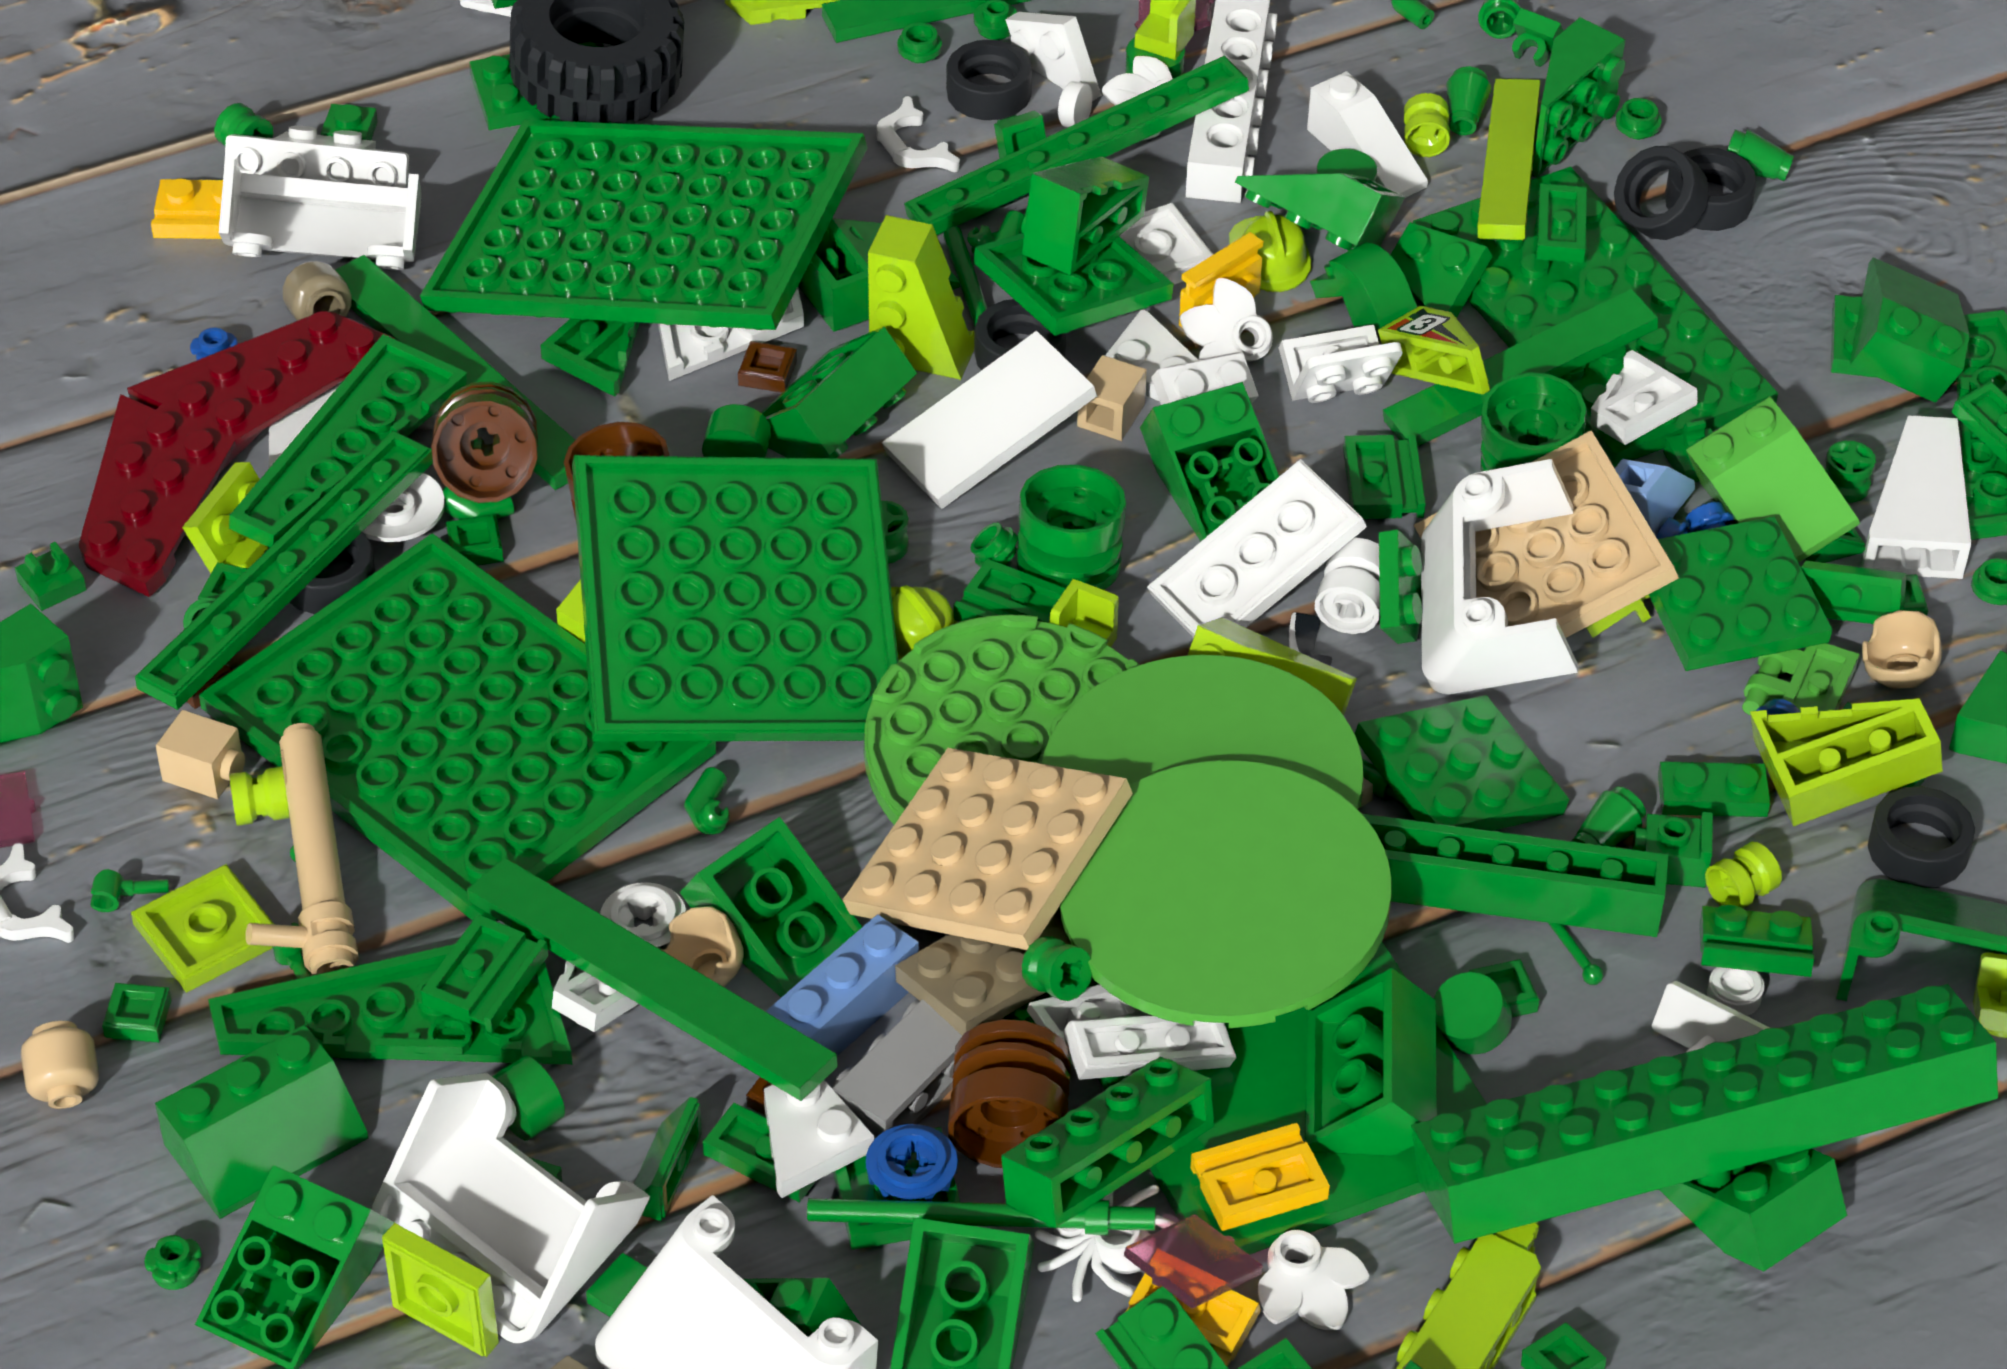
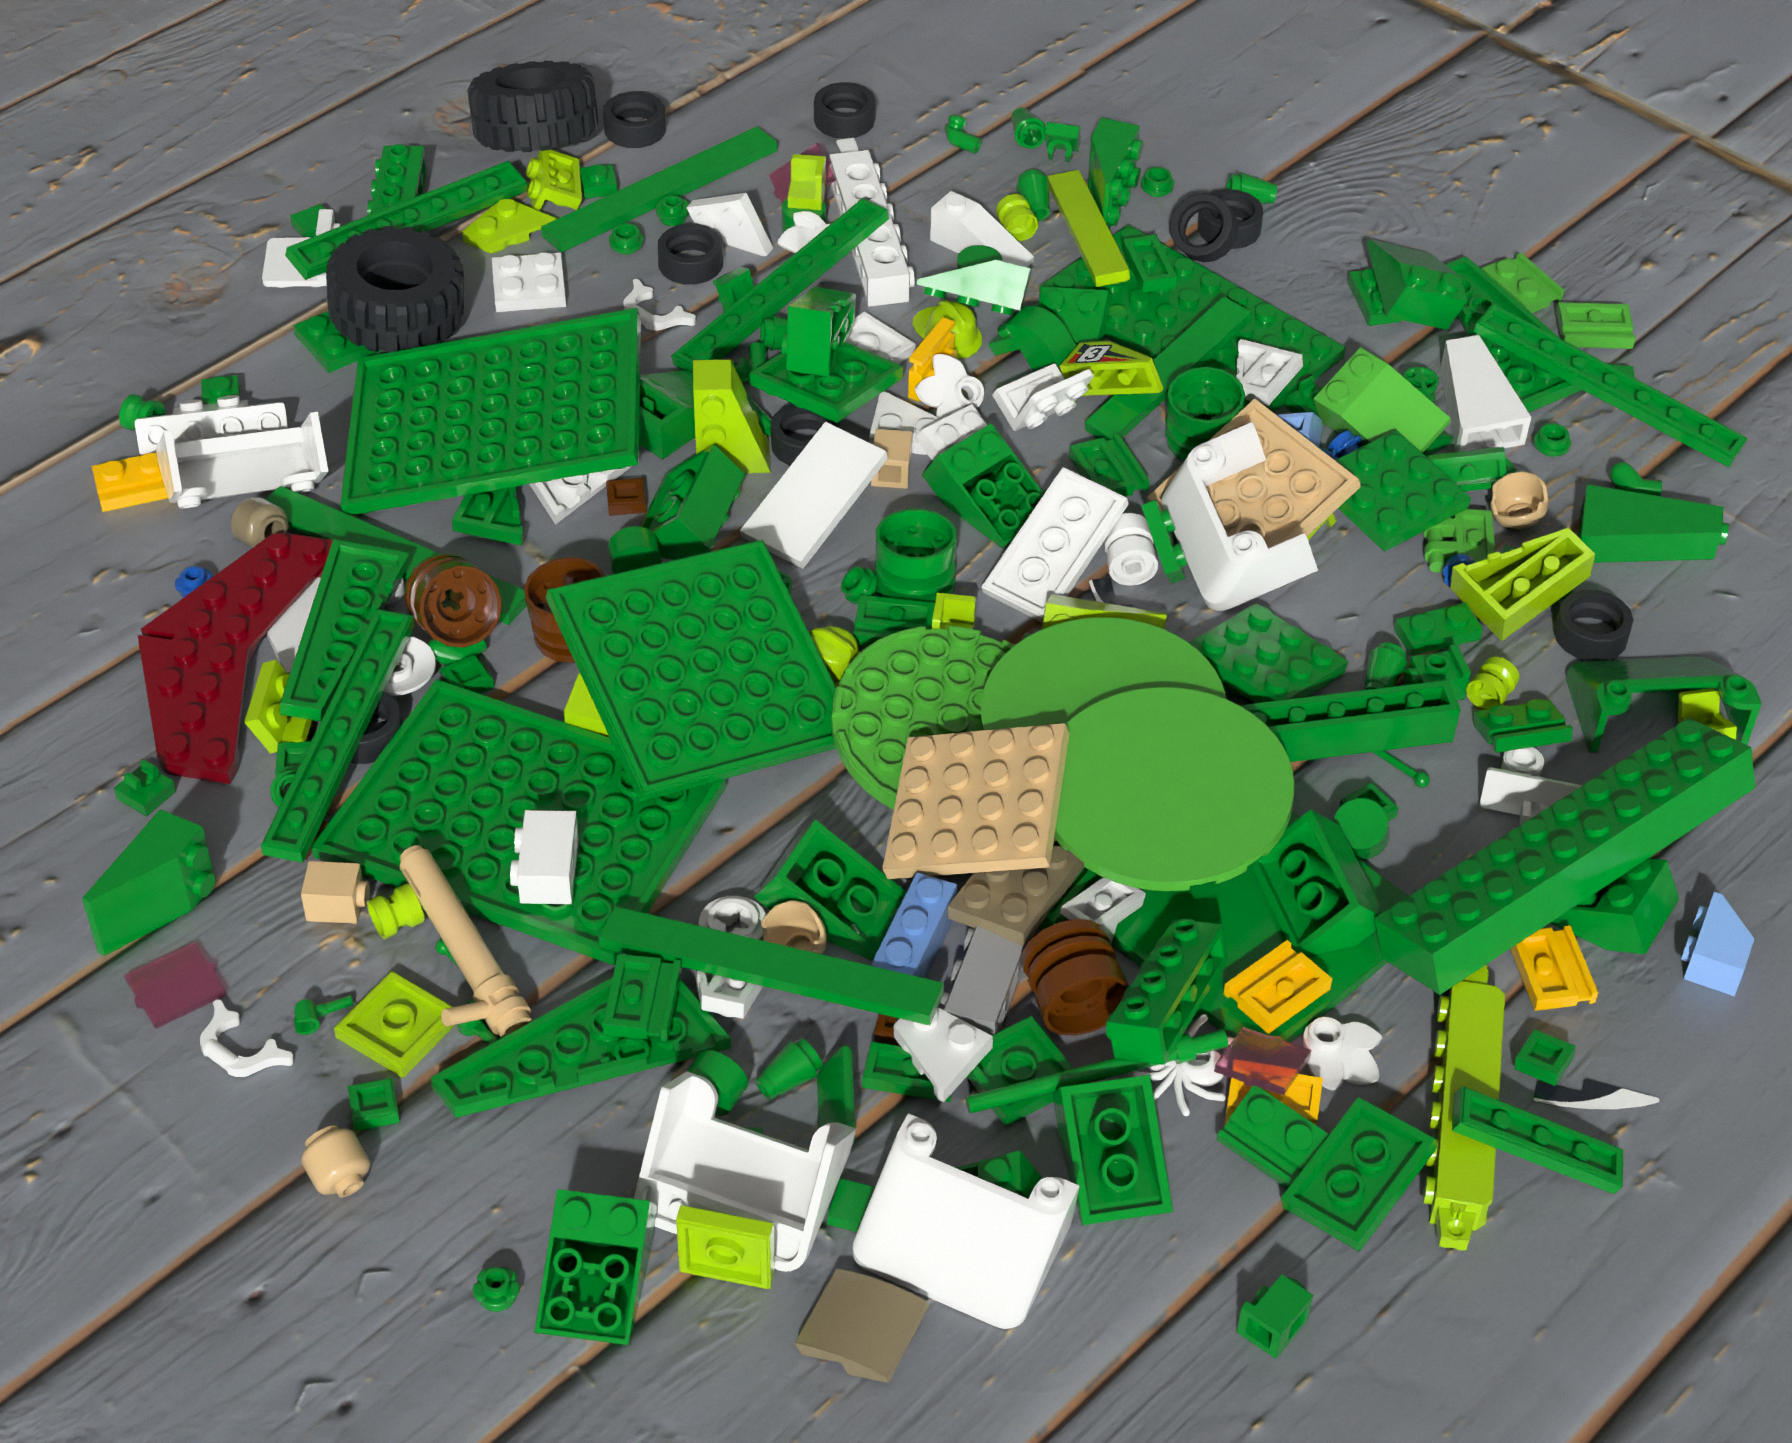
camera: 20 degrees left, 0 degrees up
green slope [155,1024,369,1219] -> none
green arm [684,767,730,835] -> none
blue gear [866,1124,958,1201] -> none
green wheel [1022,936,1092,1001] -> none
white tile [1058,81,1092,127] -> none
white tile [1063,1015,1236,1080] -> none
none -> white plate [492,252,566,312]
none -> white brick [510,810,579,904]
none -> green cone [754,1038,823,1101]
none -> yellow plate [1510,925,1598,1011]
none -> light blue slope [1681,892,1754,997]

